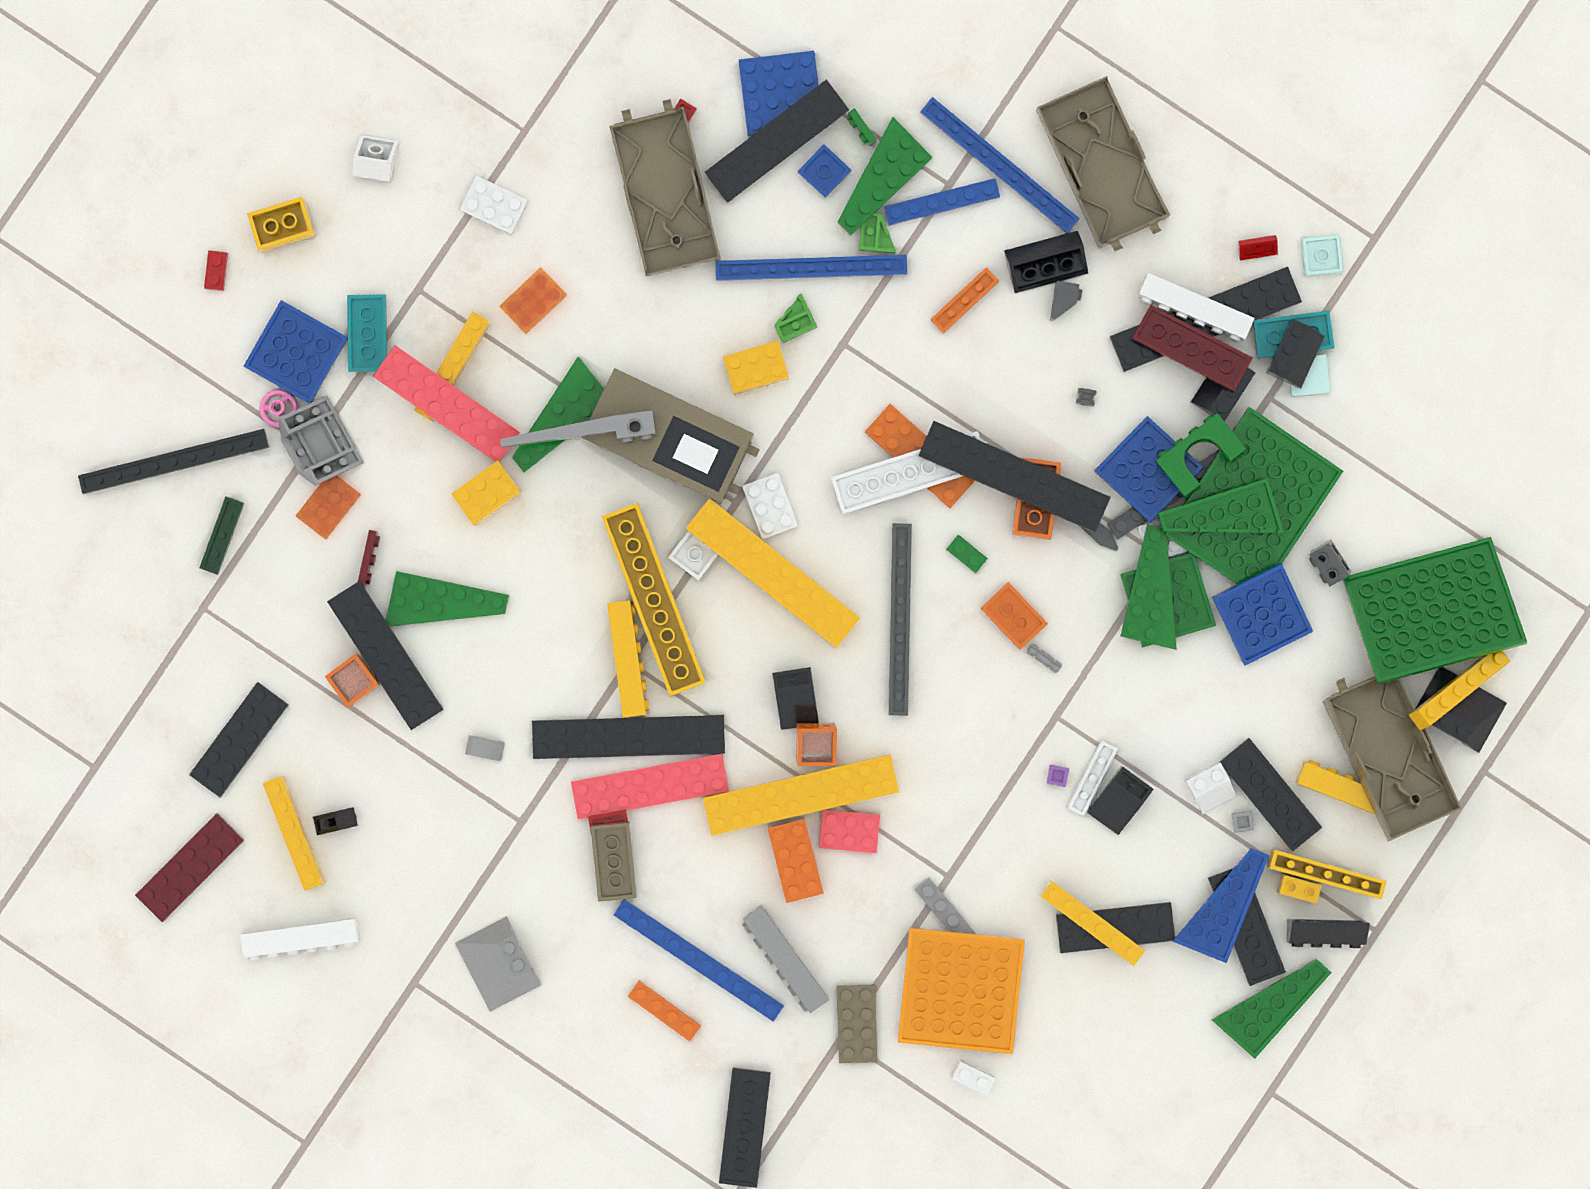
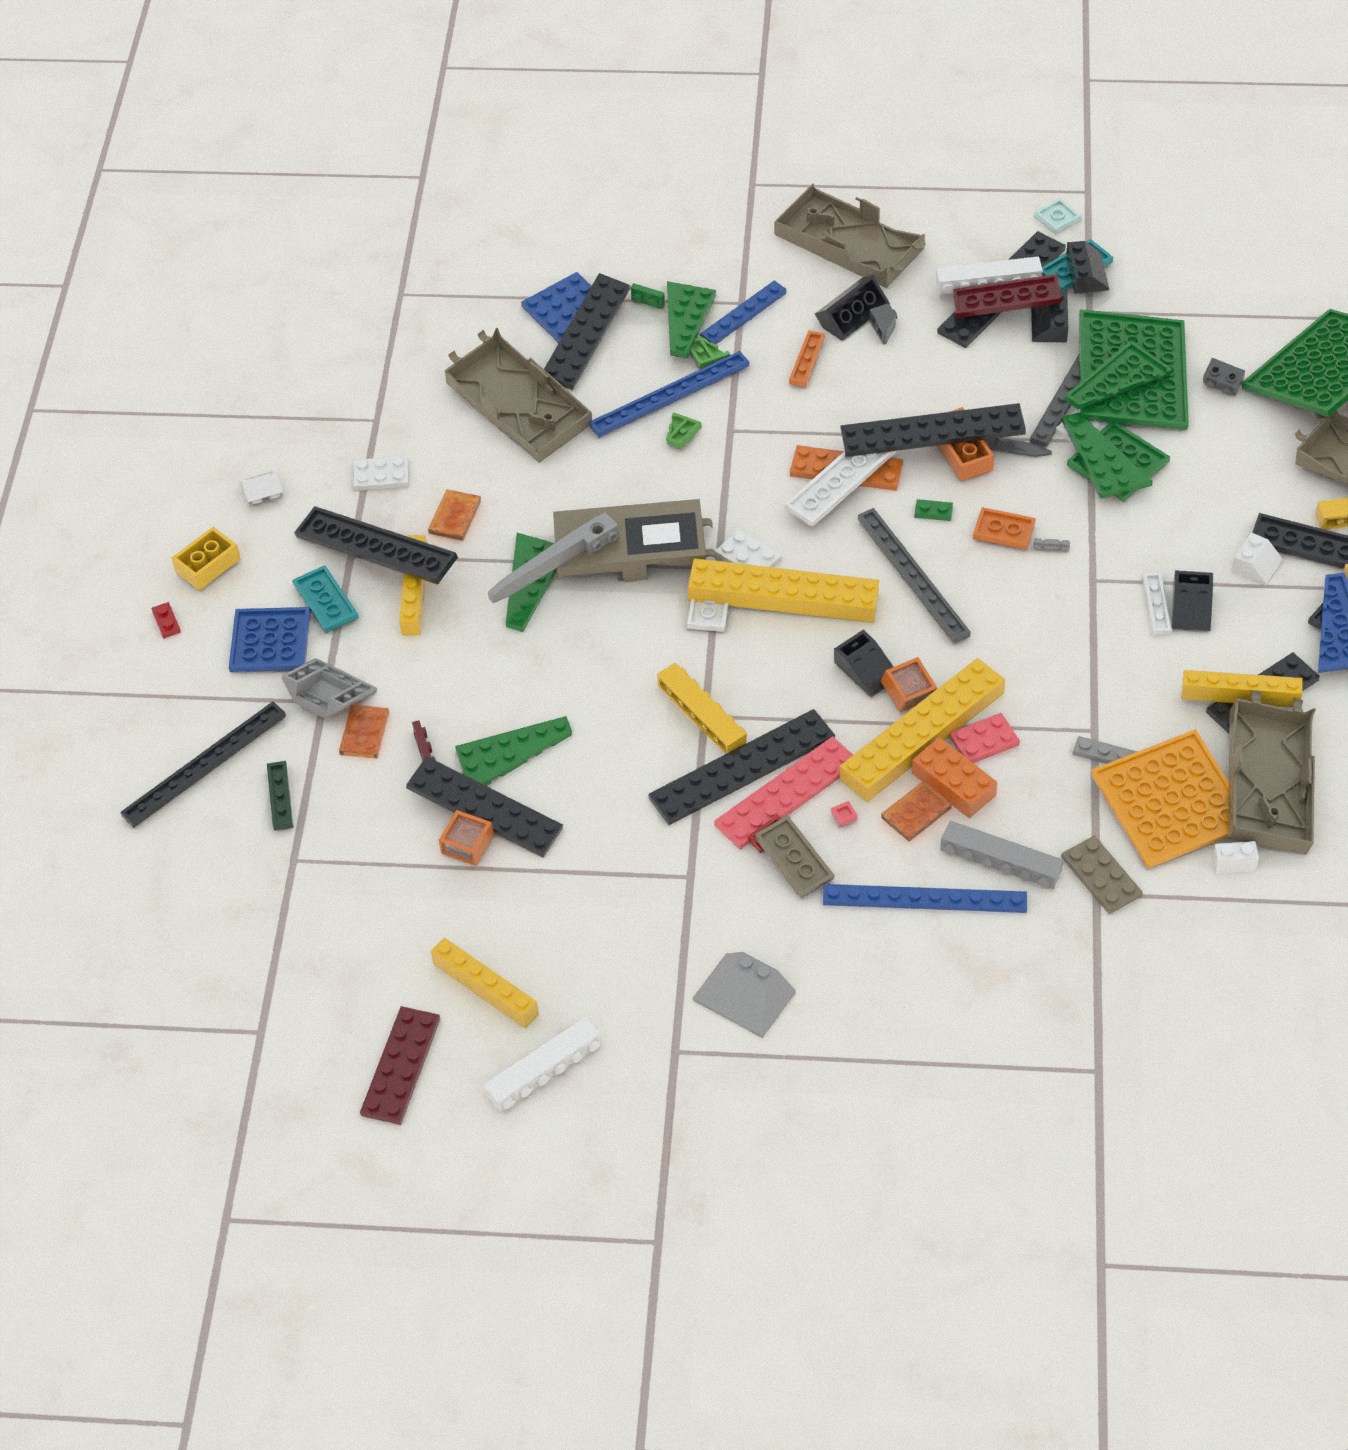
camera: 30 degrees left, 35 degrees down
black plate [189,682,289,798] -> none
bright pink piece [259,389,298,427] -> none
black slope [313,807,358,835] -> none
coral plate [372,345,520,462] -> none
yellow brick [451,460,522,526] -> none
light grey panel [465,735,505,761] -> none
yellow brick [601,503,706,697] -> none
orange plate [628,980,701,1041] -> none
black plate [719,1067,771,1188] -> none
yellow brick [723,341,789,395] -> none
blue plate [798,144,852,198] -> none
blue plate [920,97,1080,234] -> none
medium lavender plate [1046,765,1069,787] -> none
dark grey wheel [1076,388,1097,407] -> none
blue plate [1094,416,1203,523] -> none
green arch [1156,413,1247,499] -> none
blue plate [1212,563,1313,666] -> none
light grey plate [1232,811,1254,833] -> none
red plate [1238,235,1278,261] -> none
light aqua tile [1290,354,1330,397] -> none
none -> black plate [294,506,458,585]
none -> coral plate [831,801,858,827]
none -> clear orange plate [881,781,952,842]
none -> dark tan piece [1228,690,1316,855]

